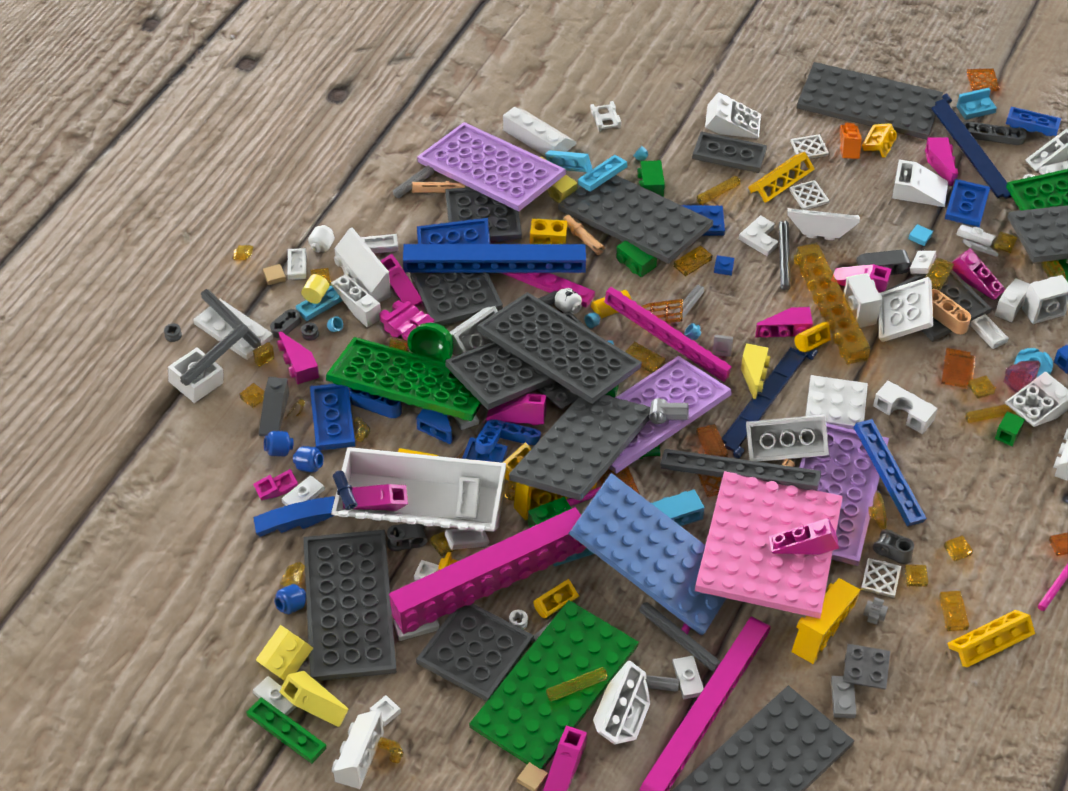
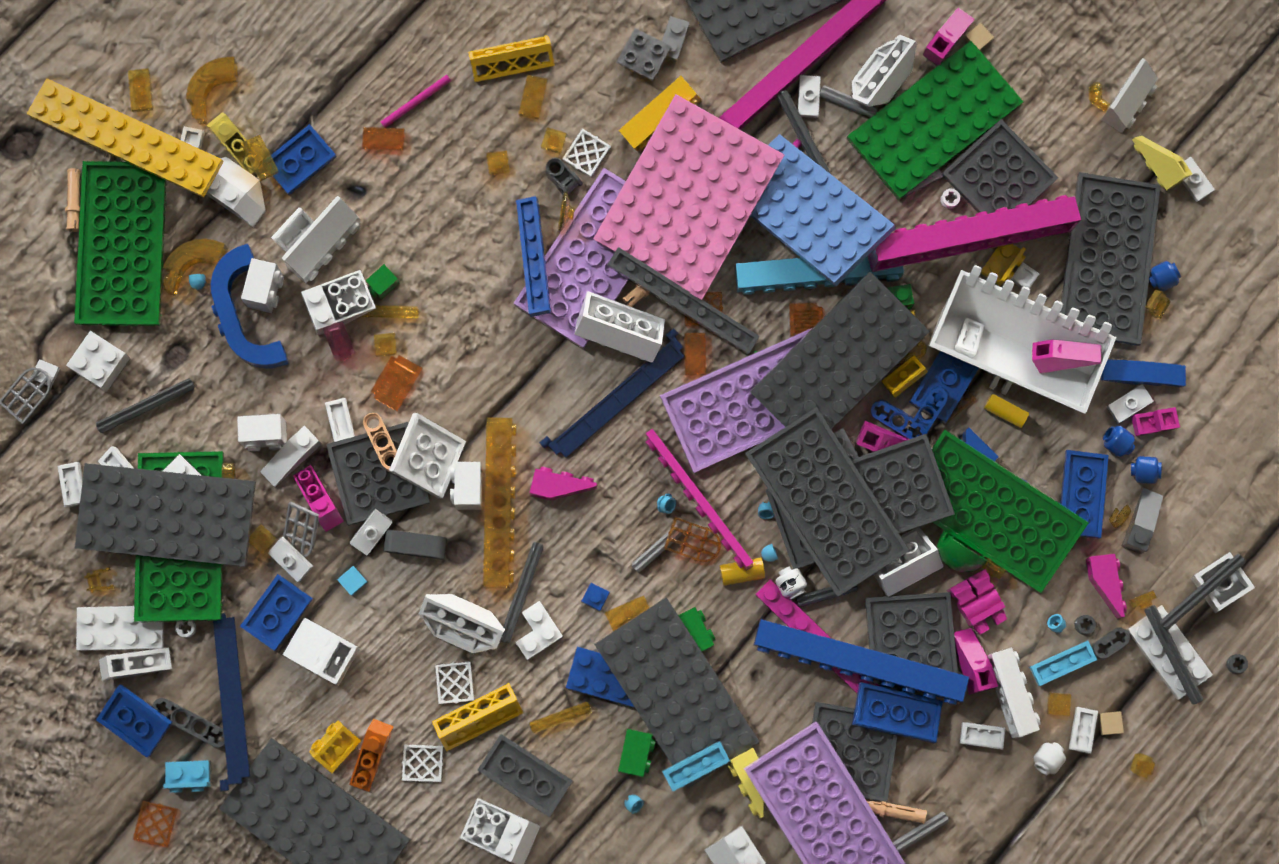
camera: 170 degrees left, 30 degrees up
clear yellow plate [239,383,265,408] -> none
green plate [246,697,327,764] -> none
light yellow slope [256,625,313,681] -> none
light yellow piece [301,274,329,304] -> none
white slope [331,274,381,328] -> none
dark blue axle [333,471,358,510] -> none
clear yellow arm [353,417,370,442] -> none
white plate [370,695,401,726] -> none
yellow brick [530,218,567,244] -> none
yellow brick [533,579,579,618] -> none
medium azure plate [545,150,592,173] -> none
clear yellow axle [546,667,608,701] -> none
light nougat pin [563,215,605,255] -> none
clear yellow plate [625,341,666,373] -> none
light grey piece [649,398,689,424] -> none
light grey tile [712,335,733,357] -> none
light yellow slope [741,343,771,399] -> none
dark pink slope [769,518,839,555] -> none
yellow brick [794,322,831,352] -> none
white plate [806,375,868,430] -> none
dark pink slope [831,264,891,293] -> none
light grey gear [863,597,888,625] -> none
white arch [873,381,938,434] -> none
dark pink slope [925,137,958,186] -> none
clear yellow plate [925,257,954,291] -> none
medium azure tile [1014,348,1053,380] -> none

